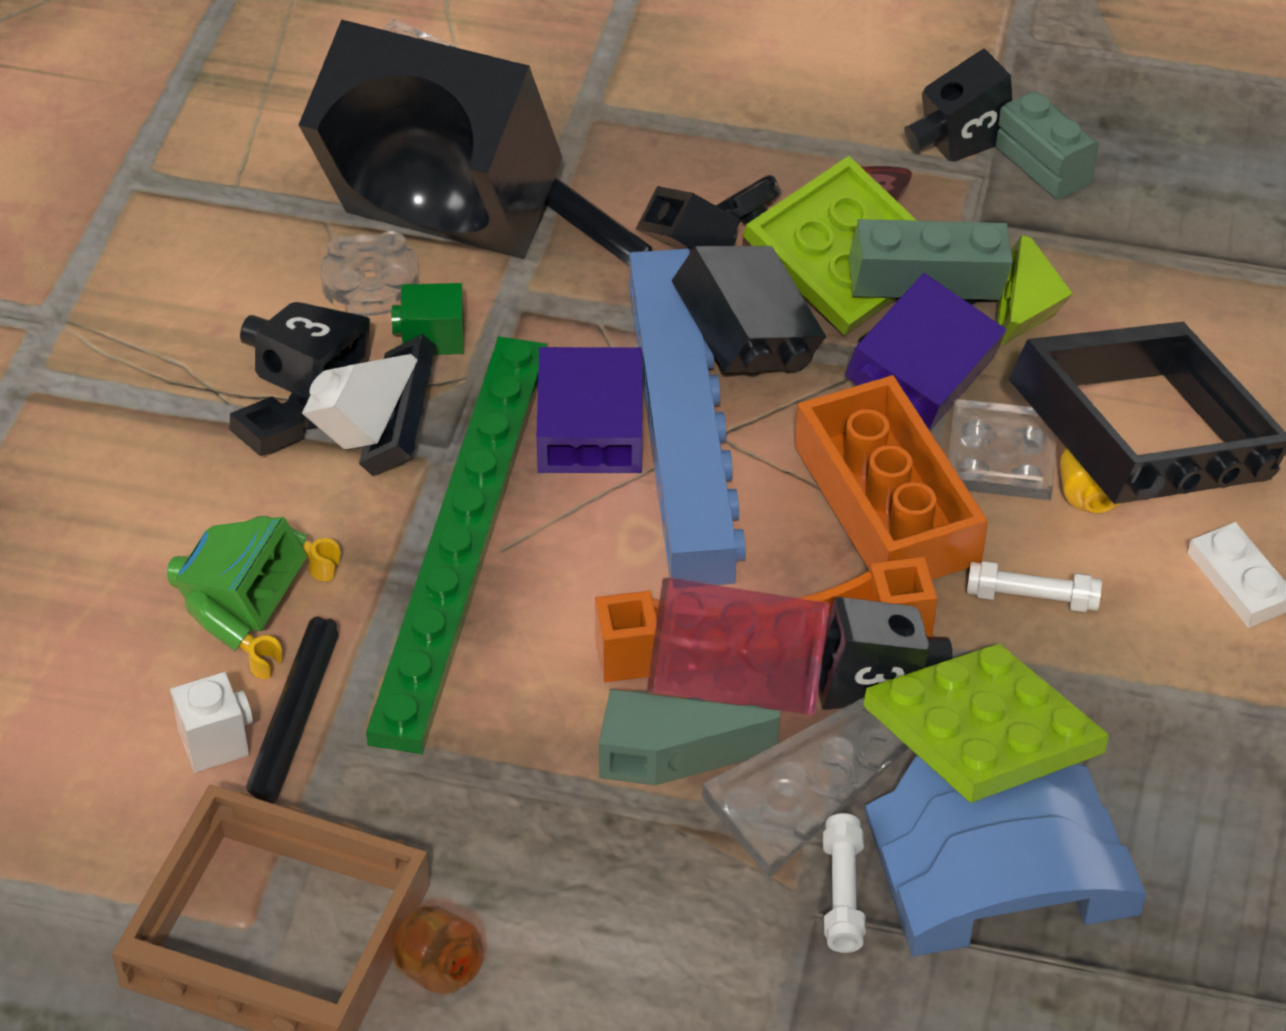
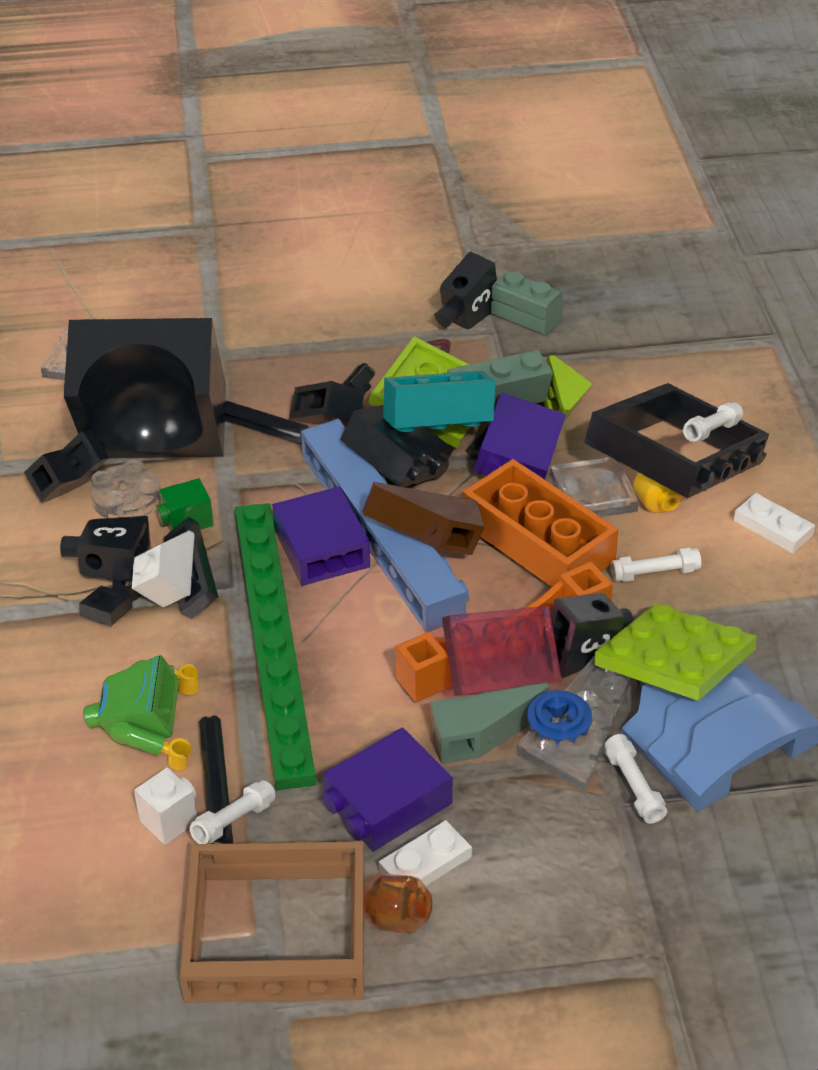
camera: 20 degrees left, 5 degrees down
none -> black brick [24,428,109,502]
none -> white bar [190,780,275,844]
none -> dark purple brick [322,727,453,852]
none -> reddish brown slope [362,482,485,555]
none -> white plate [378,820,472,900]
none -> teal brick [383,371,496,432]
none -> blue gear [527,690,592,746]
none -> white bar [683,402,743,442]

